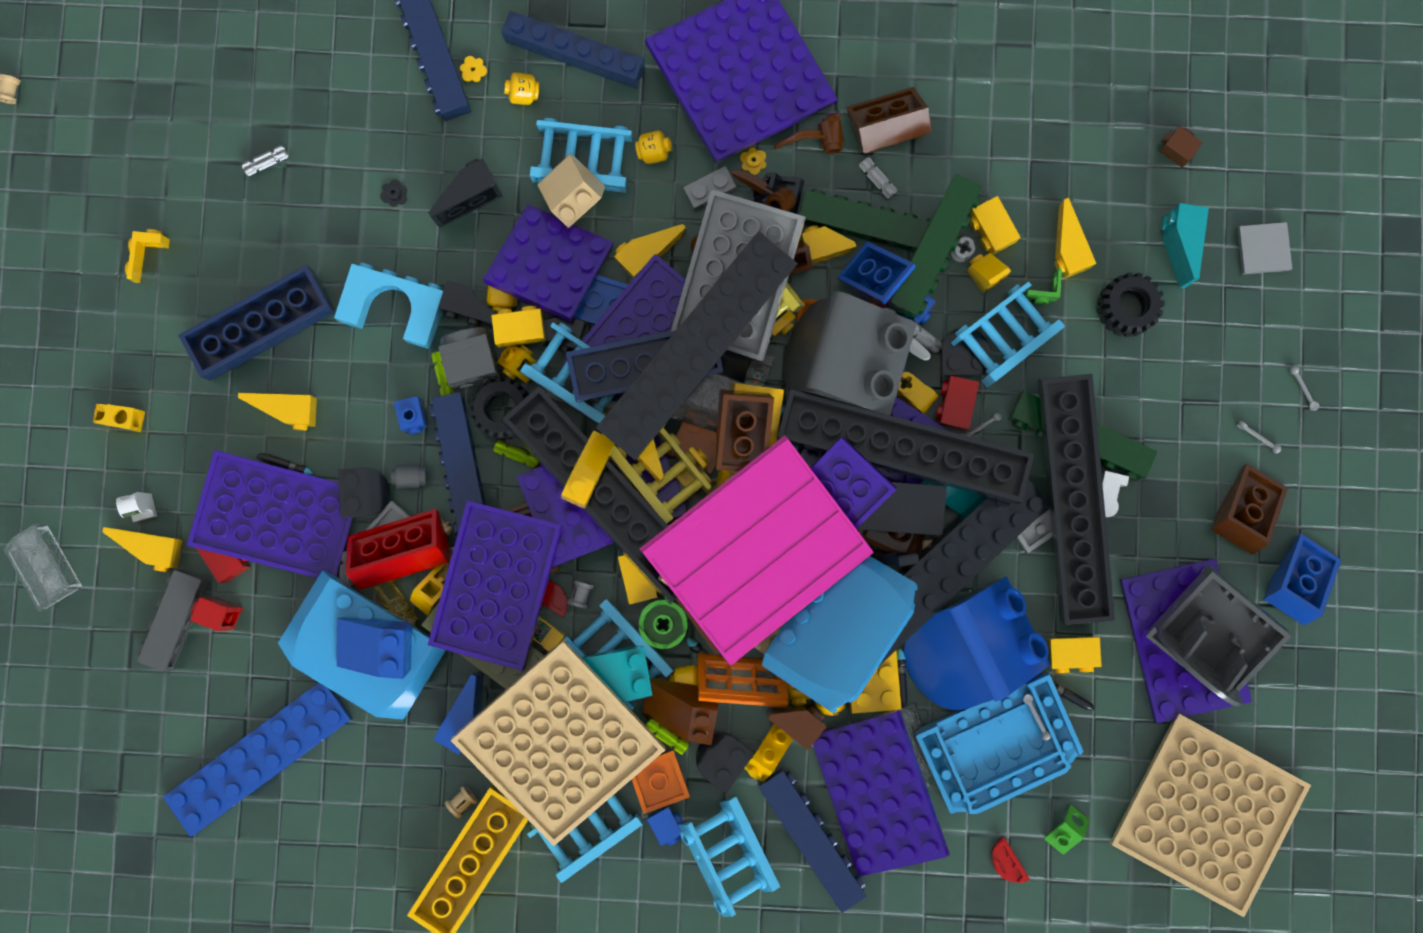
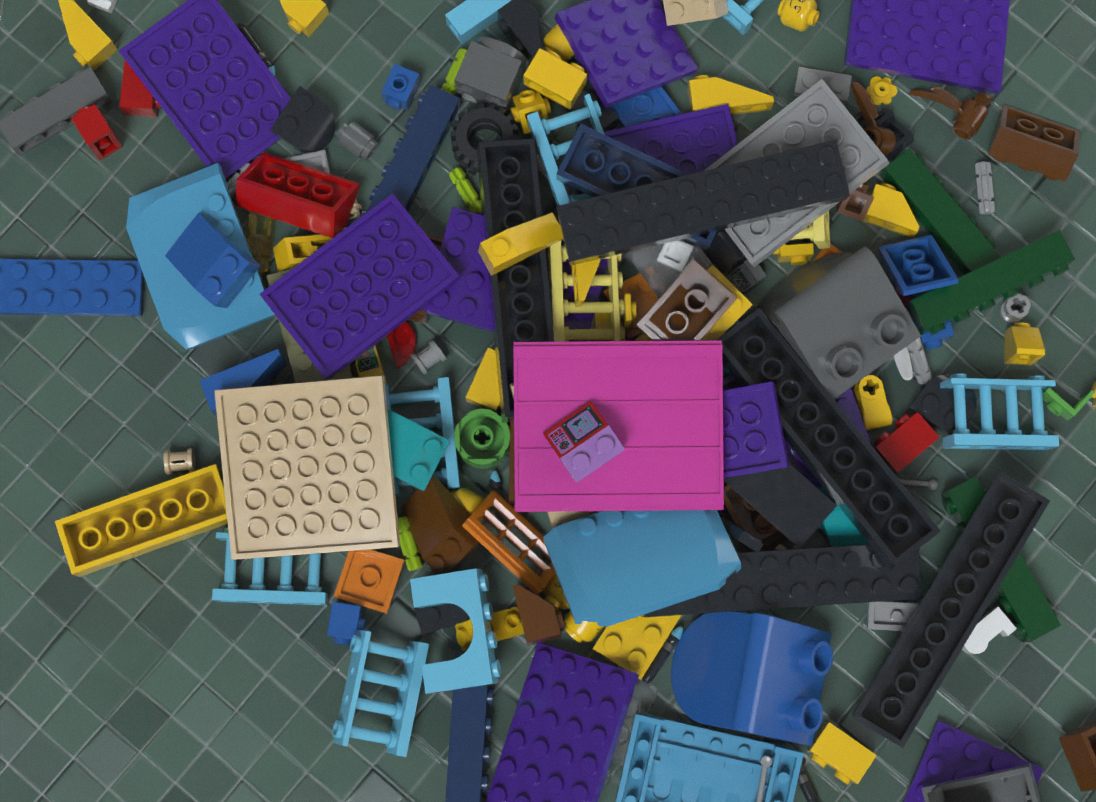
camera: 35 degrees right, 5 degrees down
yellow brick [969,196,1021,255] -> none
none -> medium azure arch [410,568,501,694]
none -> medium lavender slope [542,401,625,483]
none -> white tile [657,240,694,272]

